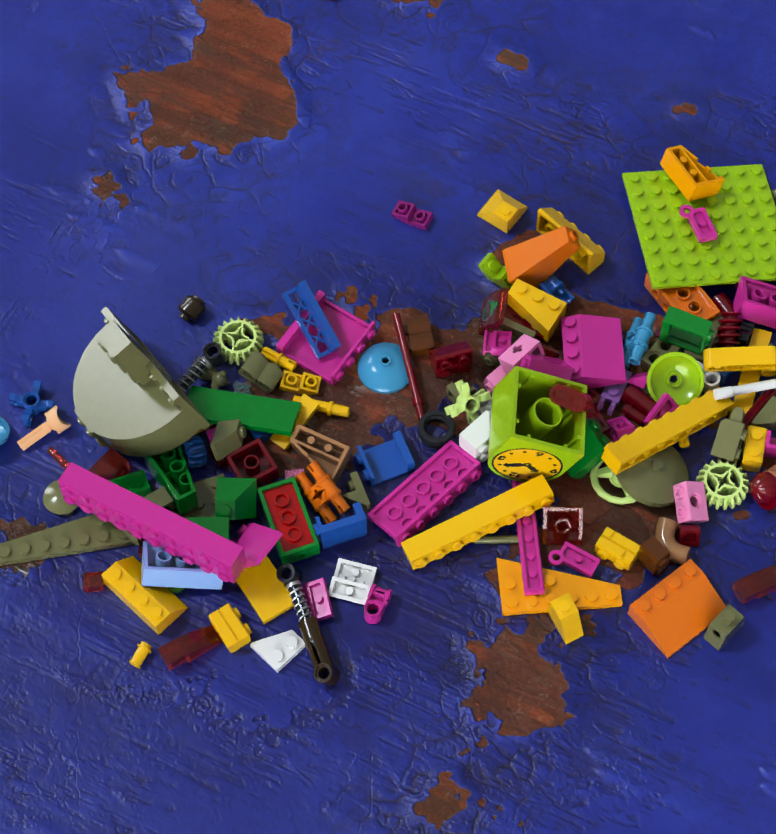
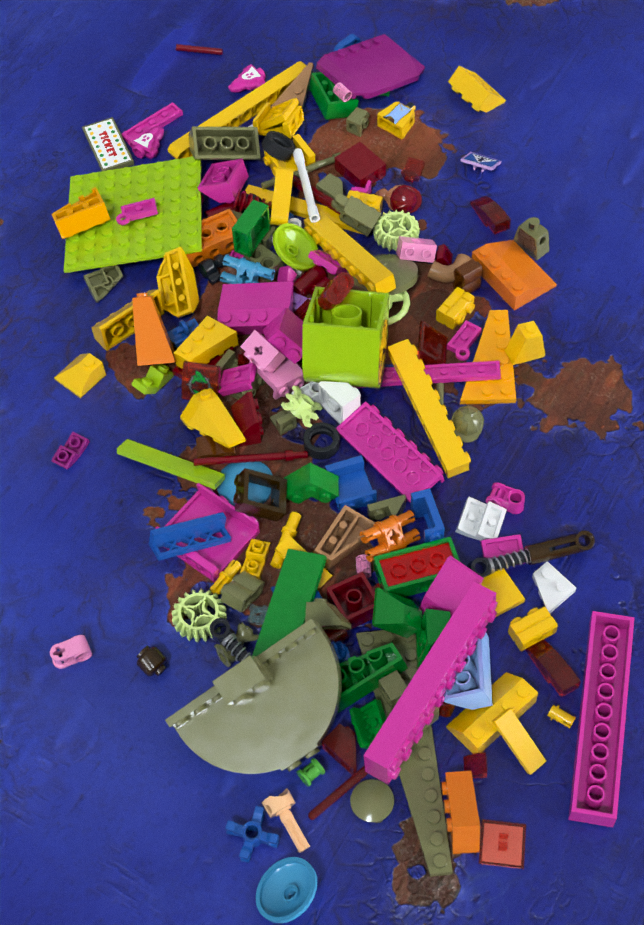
camera: 85 degrees left, 5 degrees down
none -> bright pink piece [50,635,92,669]
none -> olive slope [84,265,123,303]
none -> lime tile [117,439,225,490]
none -> yellow wedge [156,247,199,318]
none -> yellow wedge [180,388,246,448]
none -> black piece [198,253,226,285]
none -> dark brown window [233,468,287,522]
none -> green brick [284,463,339,504]
none -> bright green bush [296,758,325,787]
none -> orange wedge [441,771,480,854]
none -> olive piece [451,405,484,443]
none -> clear red piece [479,819,526,869]
none -> yellow tile [492,708,546,775]
none -> dark pink brick [568,611,635,828]

